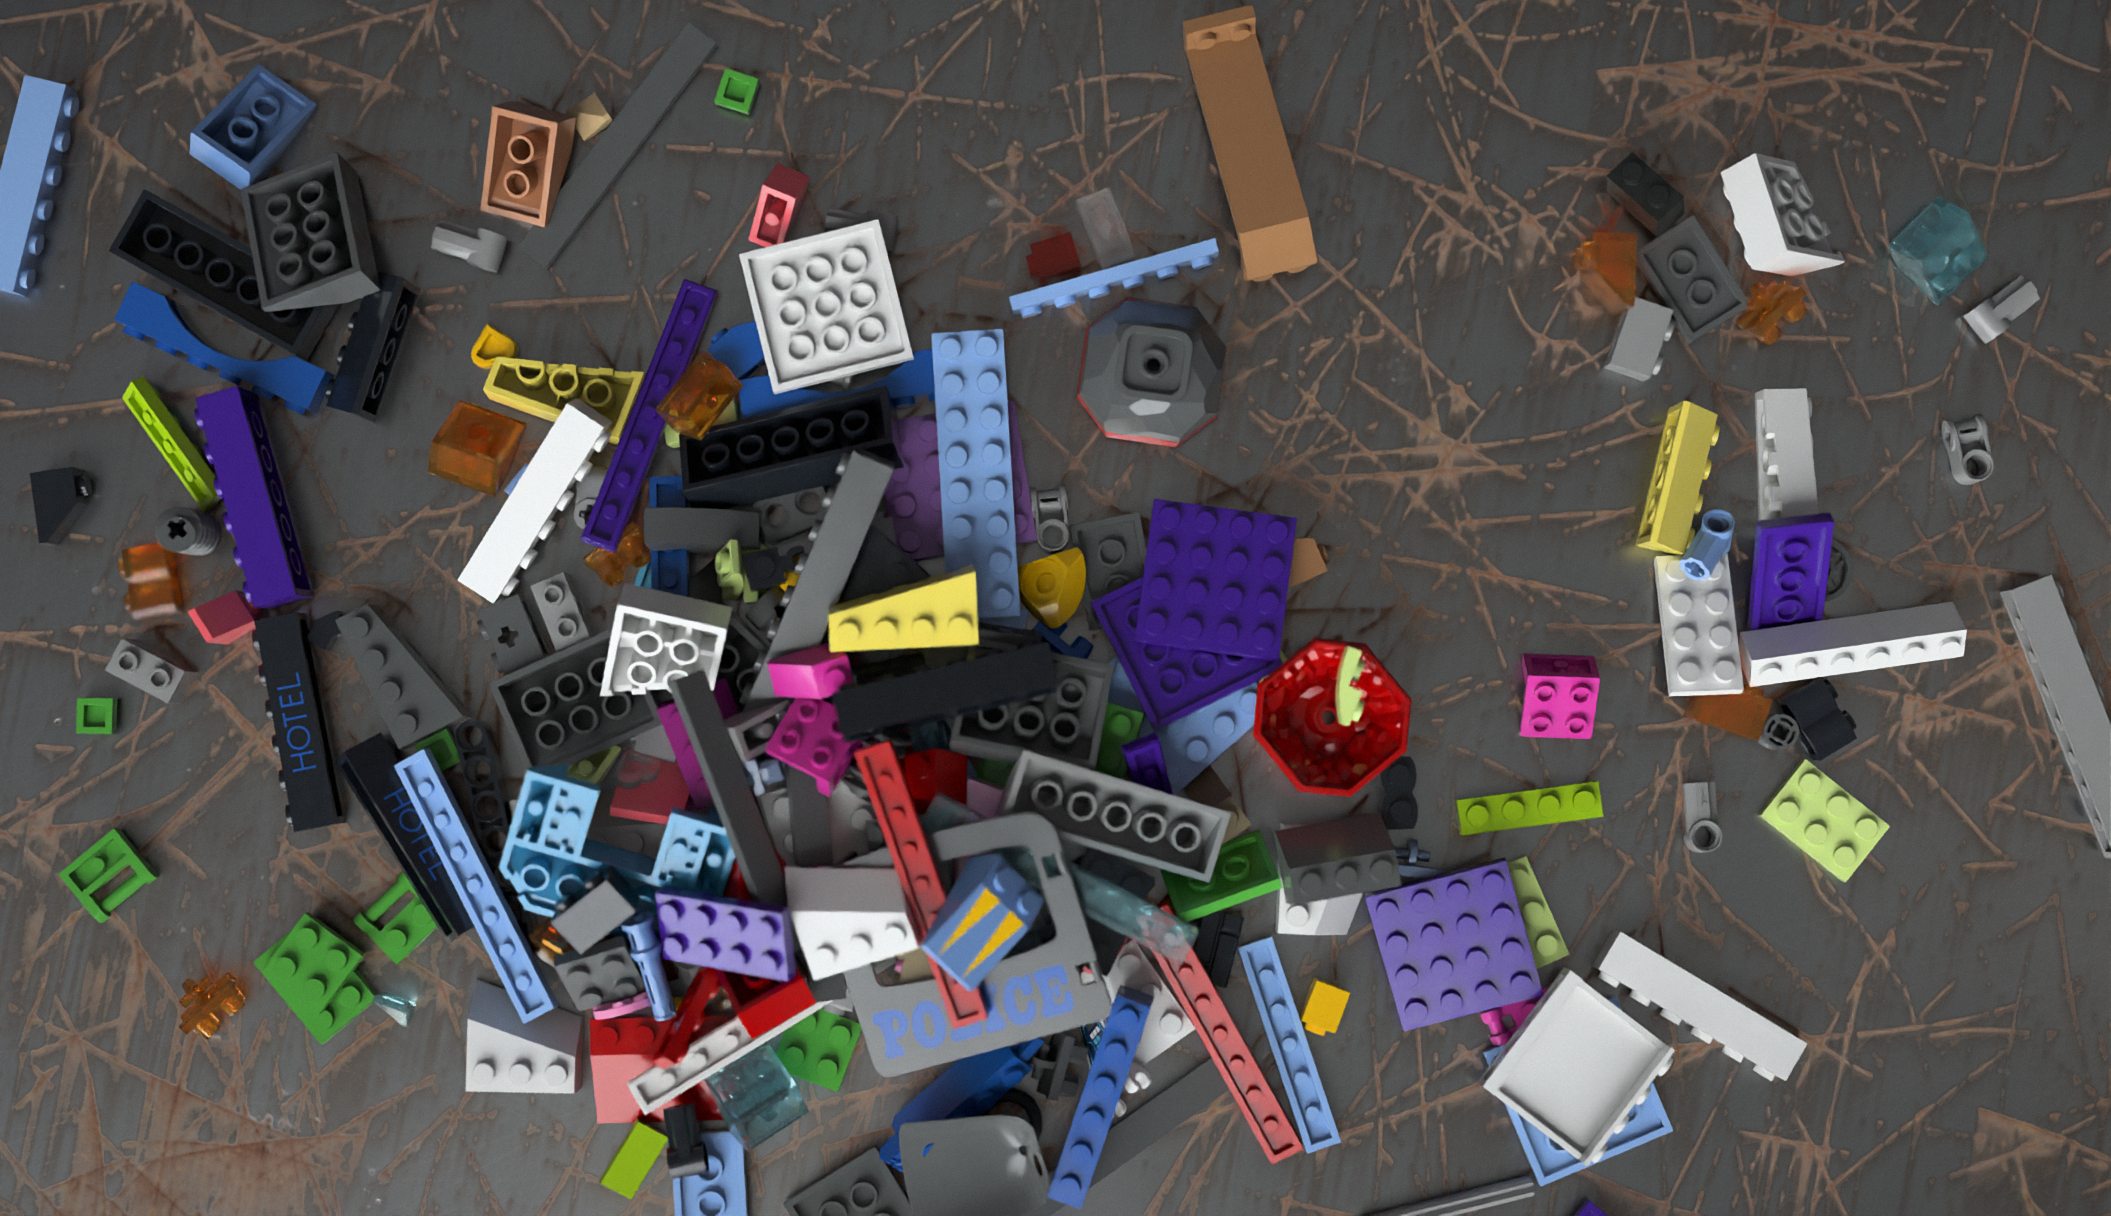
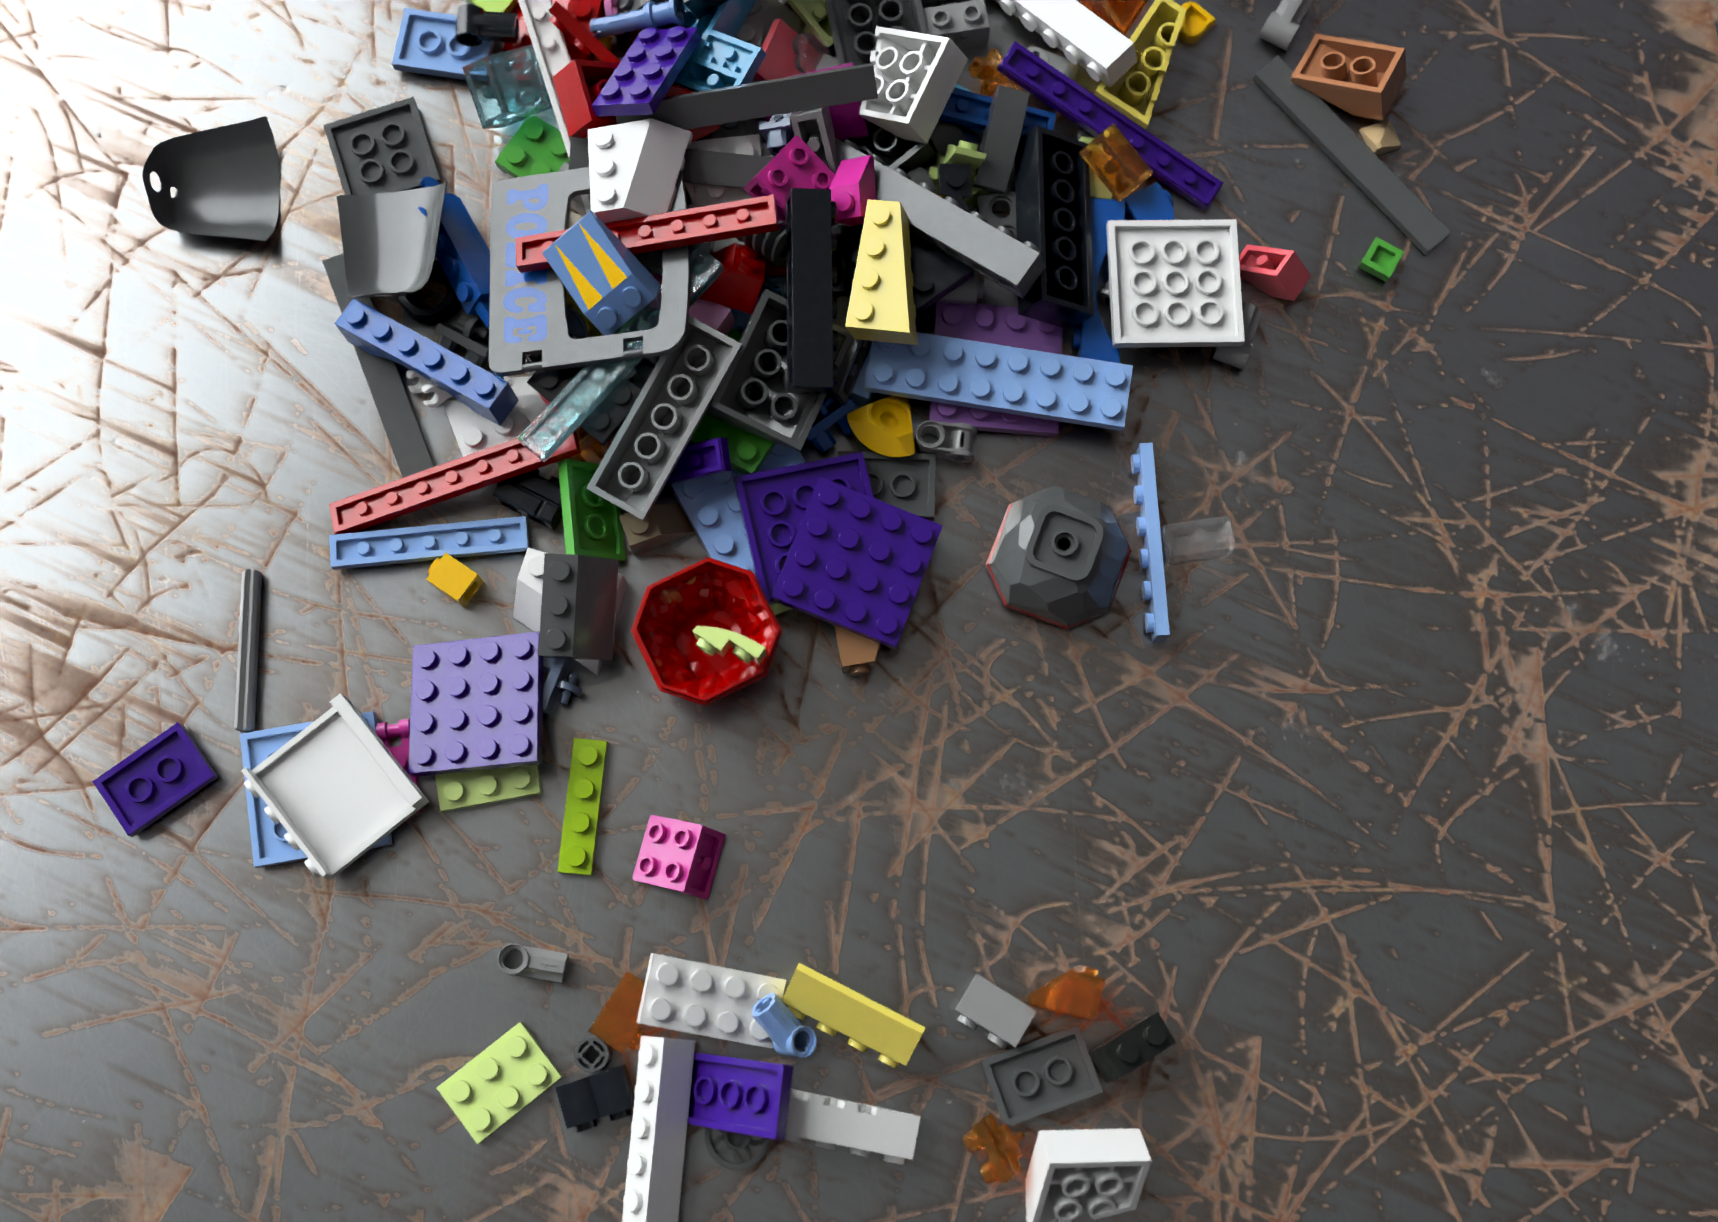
camera: 100 degrees right, 10 degrees down
clear red brick [1025,232,1081,284] -> none
medium nougat panel [1183,4,1317,281] -> none
black brick [1376,756,1418,830] -> none
white brick [1592,929,1807,1081] -> none

